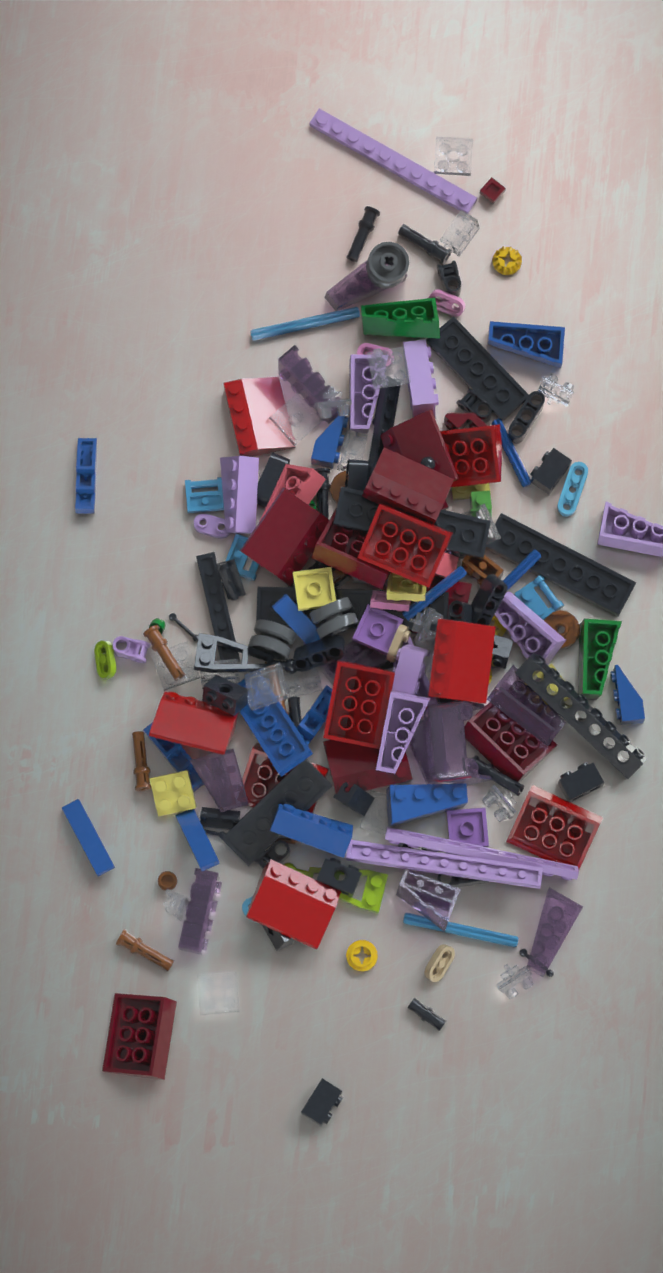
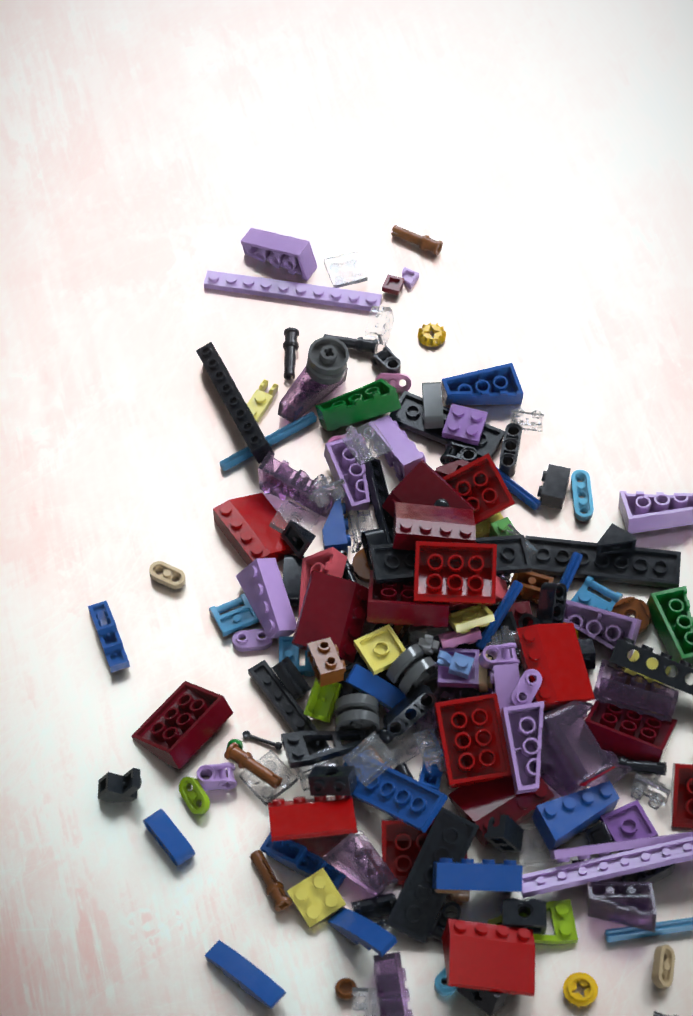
camera: 20 degrees left, 20 degrees down
none -> black brick [98,768,142,803]
none -> dark red slope [131,681,233,770]
none -> blue beam [143,808,195,867]
none -> tan plate [149,561,186,589]
none -> black brick [195,342,275,464]
none -> lavender wedge [240,227,318,281]
none -> light yellow hinge [247,379,279,423]
none -> black slope [281,520,316,558]
none -> lime hinge [304,678,342,723]
none -> dark orange brick [307,637,346,687]
none -> dark orange pin [391,225,443,256]
none -> lavender tile [402,267,420,289]
none -> clear hinge [413,729,446,773]
none -> light grey plate [418,634,440,655]
none -> beam [422,382,444,429]
none -> medium blue plate [437,650,474,679]
none -> medium lavender plate [442,404,488,446]
none -> lavender piece [478,642,520,669]
none -> lavender plate [510,669,542,706]
none -> black plate [584,822,614,845]
none -> black slope [596,523,637,556]

